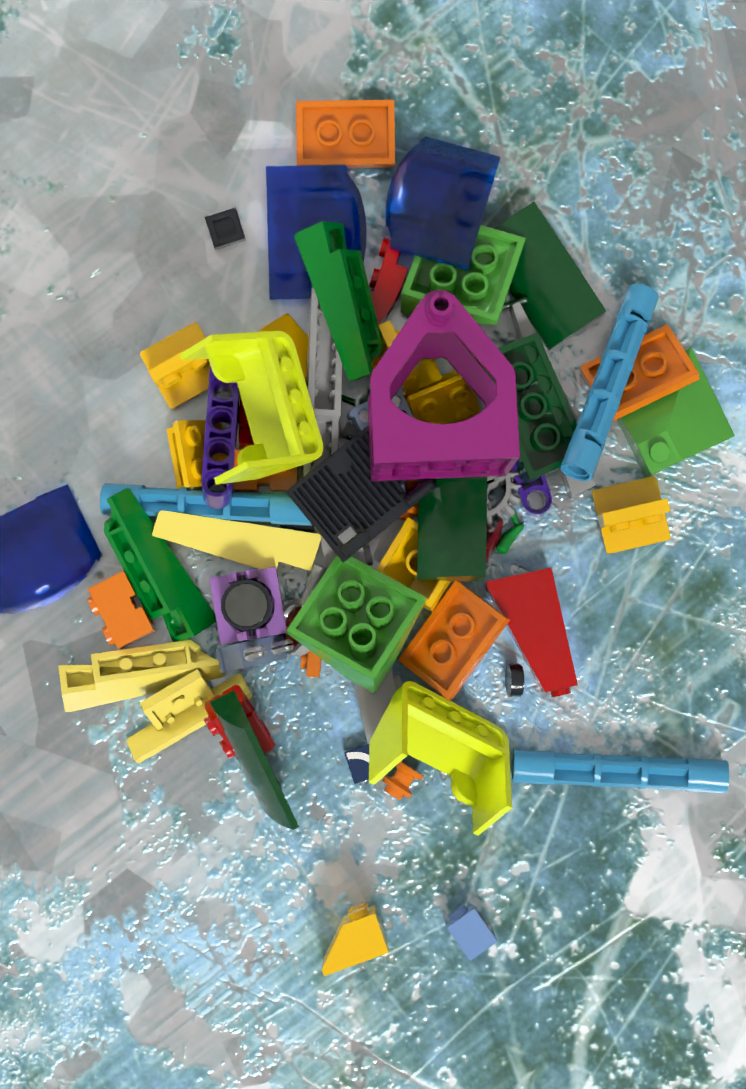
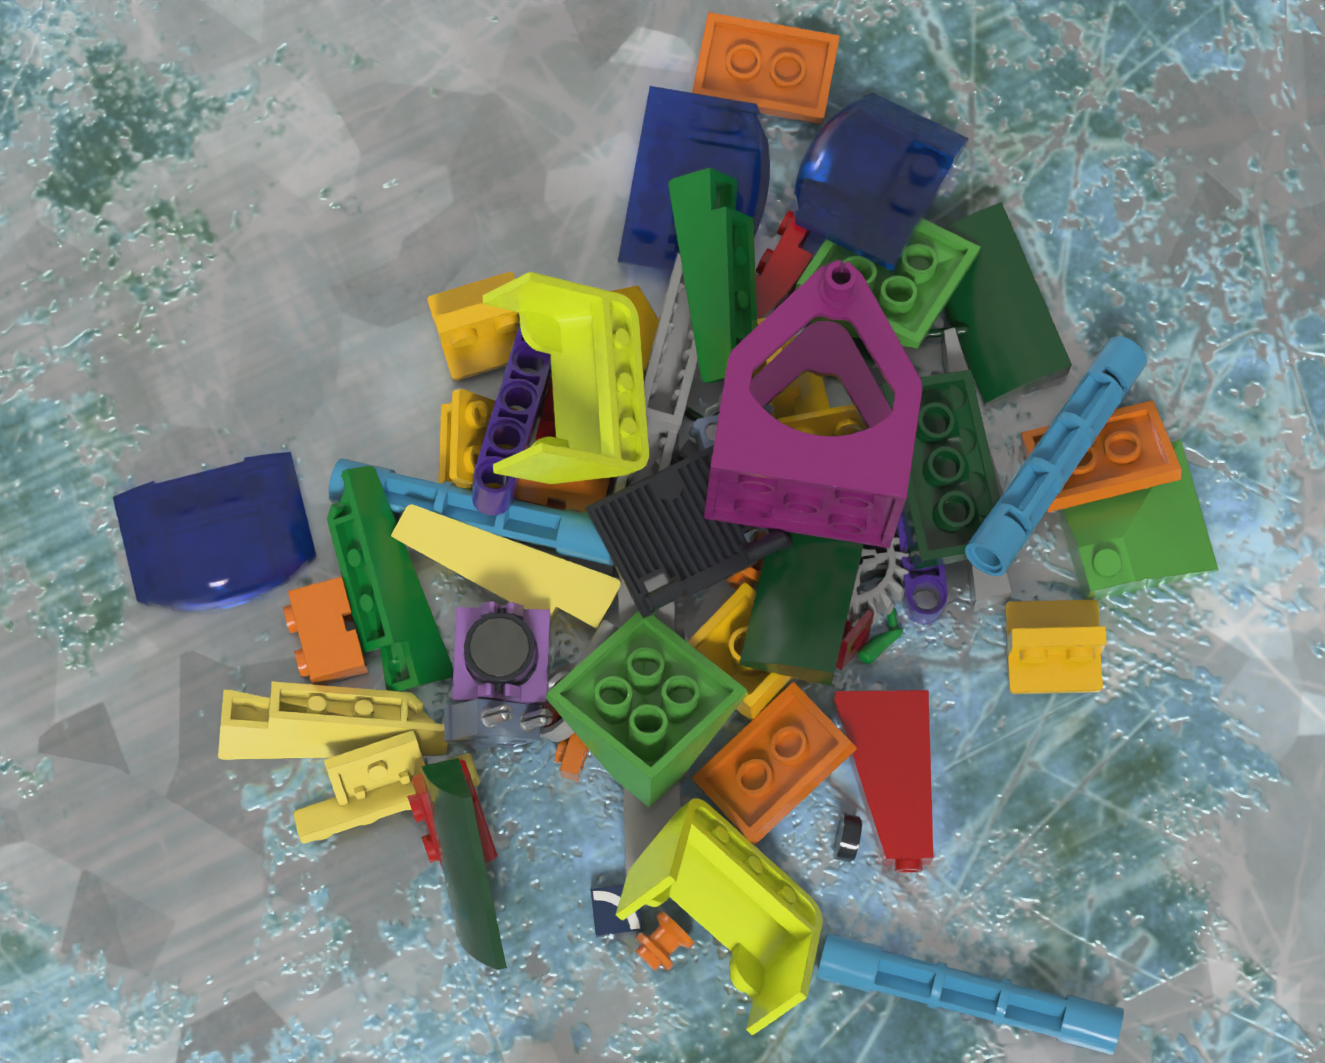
camera: 15 degrees right, 10 degrees down
black tile [205,207,246,250] -> none

